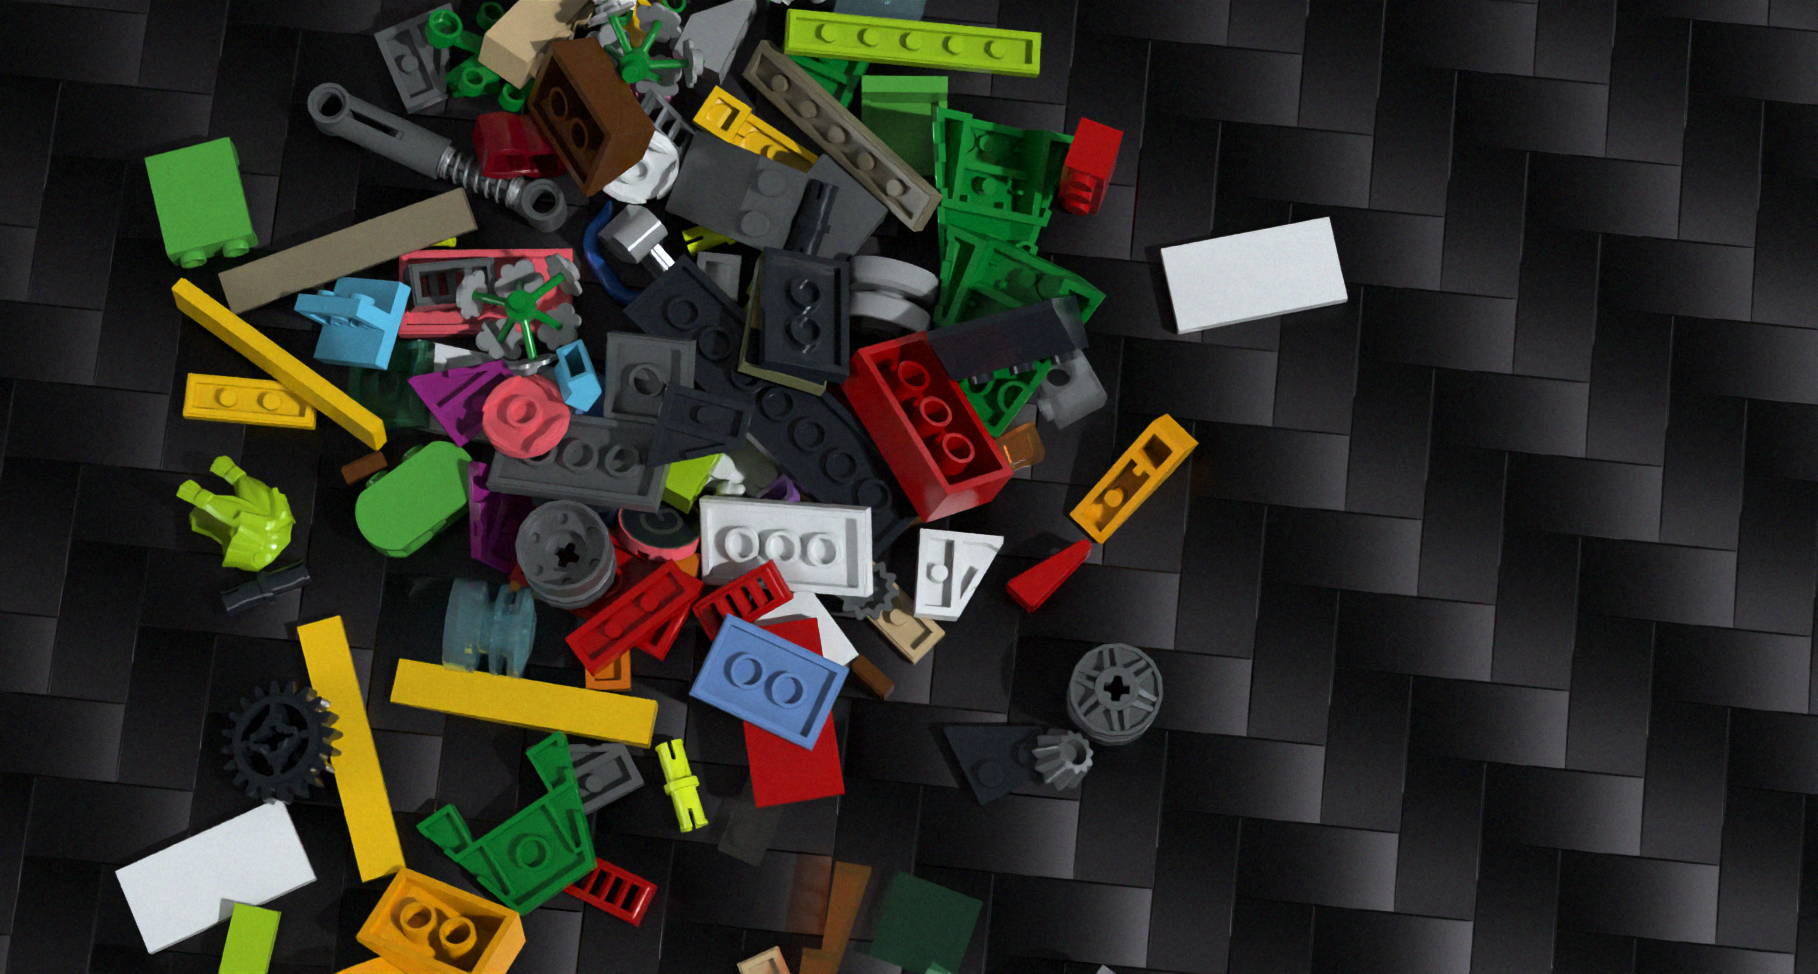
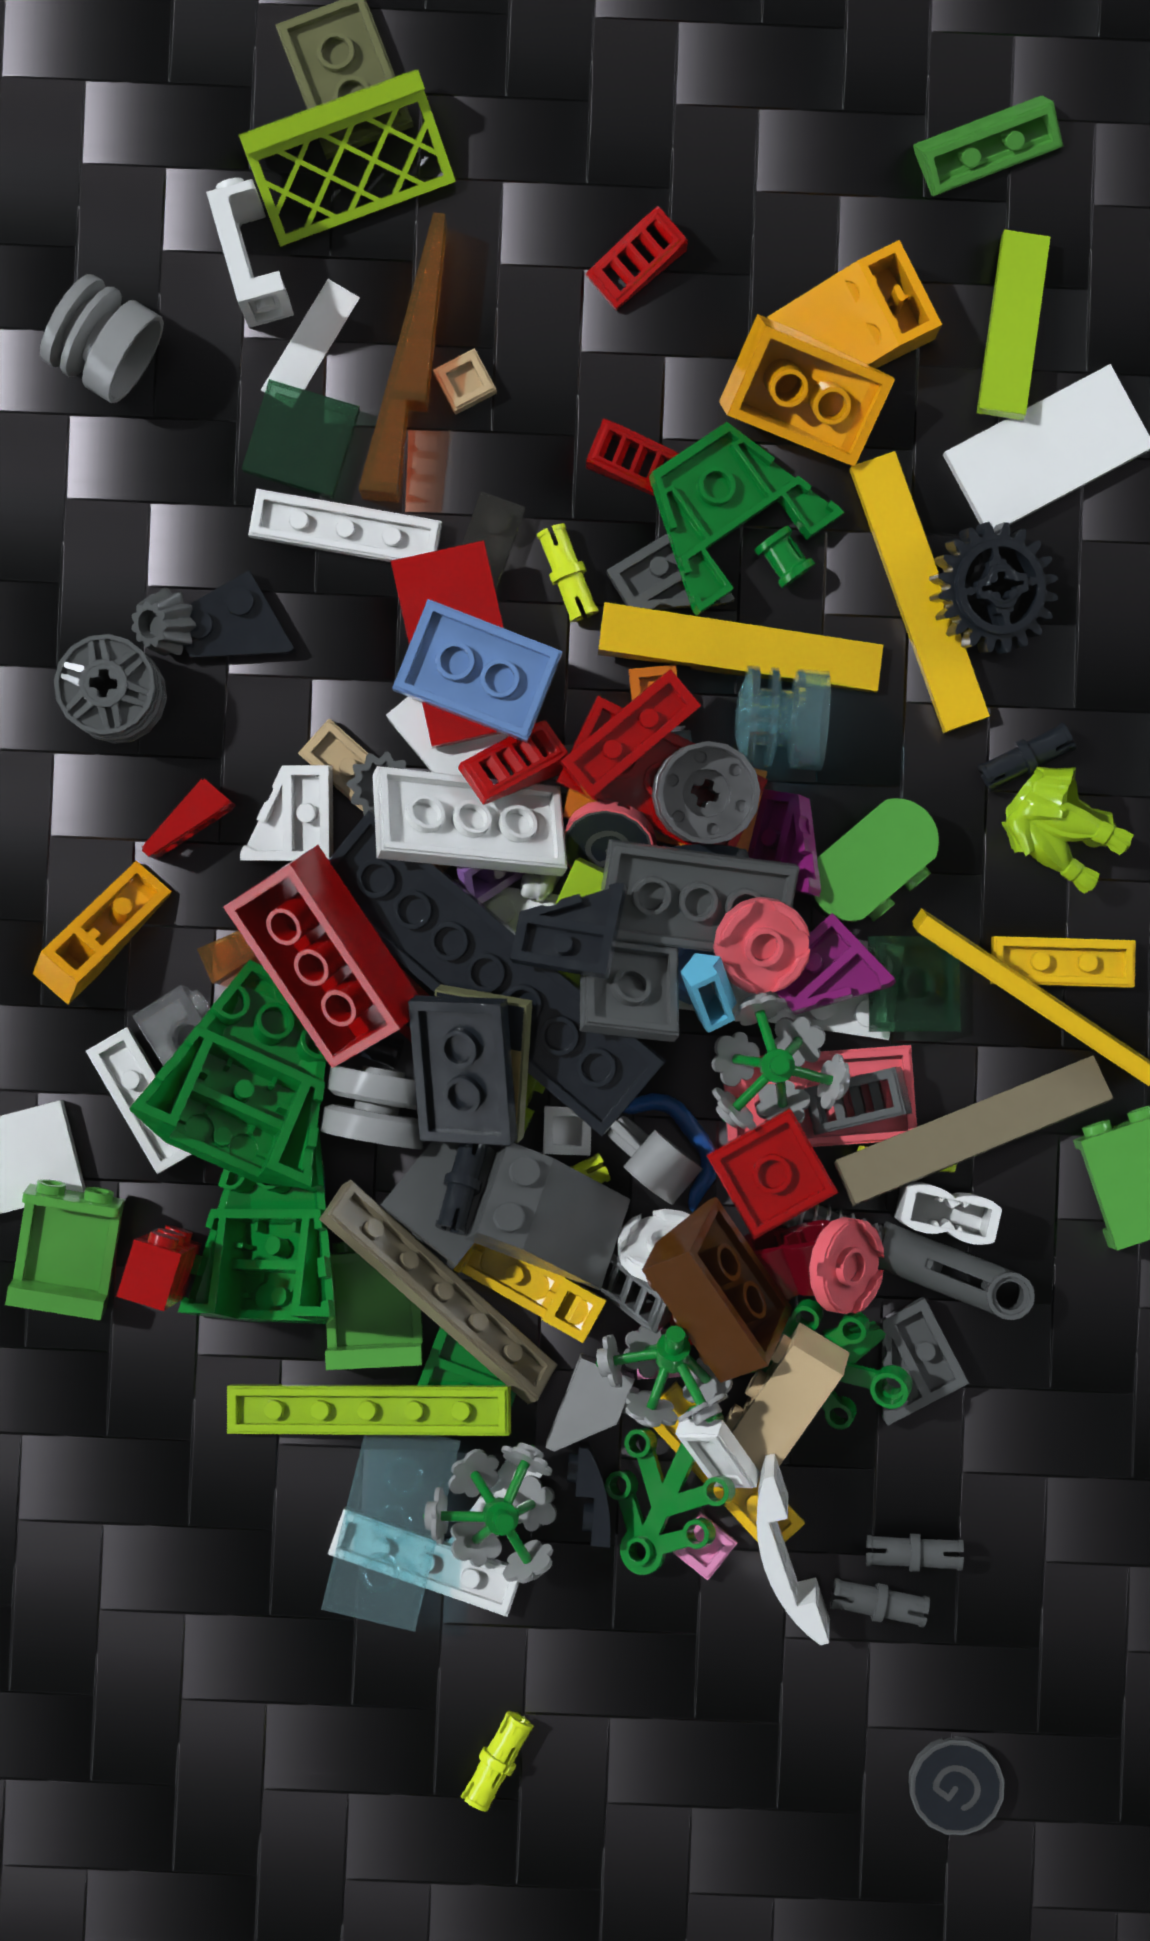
camera: 175 degrees right, 10 degrees up
medium azure bracket [294,277,411,370] -> none
reddish brown tile [341,451,390,487] -> none
reddish brown tile [851,654,894,701] -> none
black slope [926,295,1089,386] -> none
none -> bright green panel [5,1179,125,1320]
none -> white plate [86,1027,192,1174]
none -> white tile [248,489,442,562]
none -> red tile [706,1108,838,1239]
none -> green bush [754,525,815,588]
none -> coral tile [809,1217,884,1314]
none -> white brick [894,1182,1002,1245]

